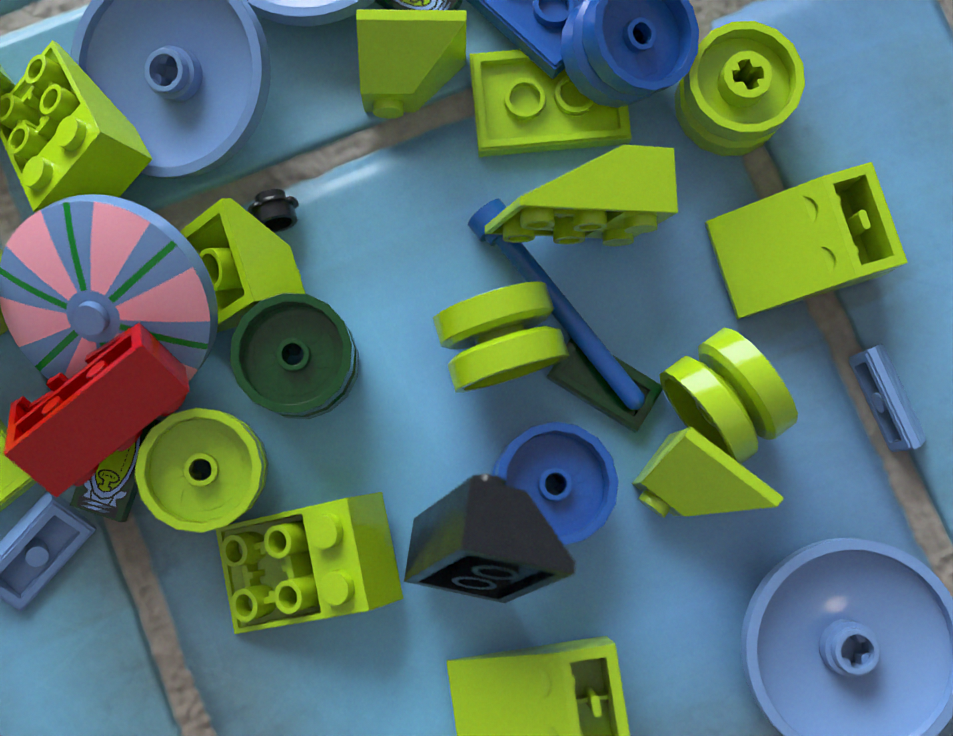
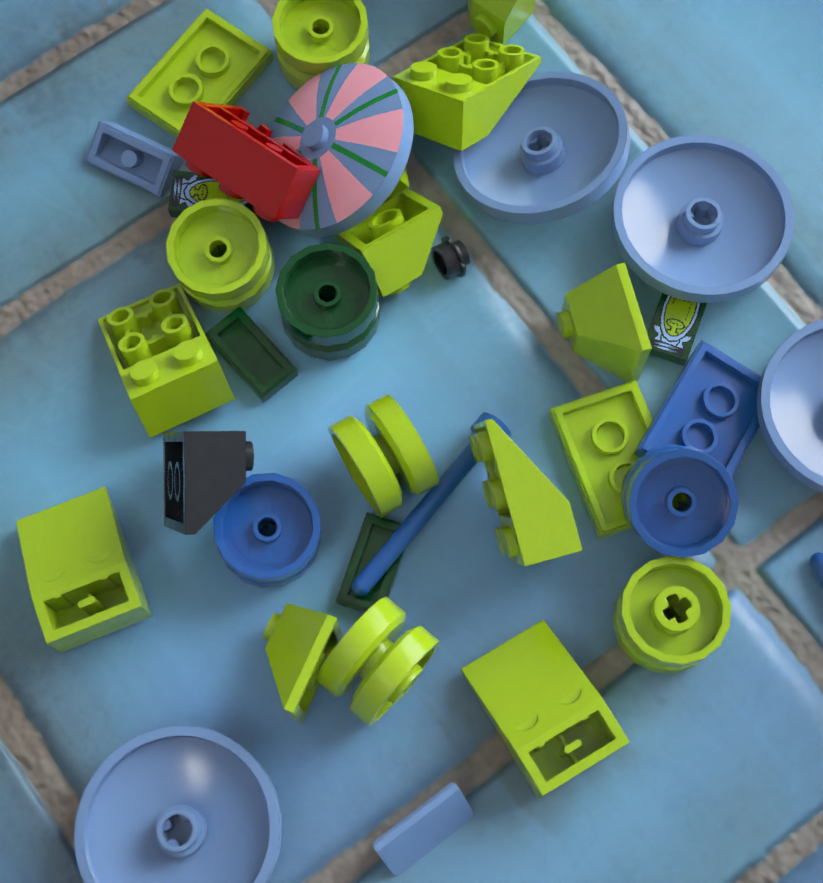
camera: 85 degrees right, 10 degrees down
none -> dark green tile [205,306,298,403]

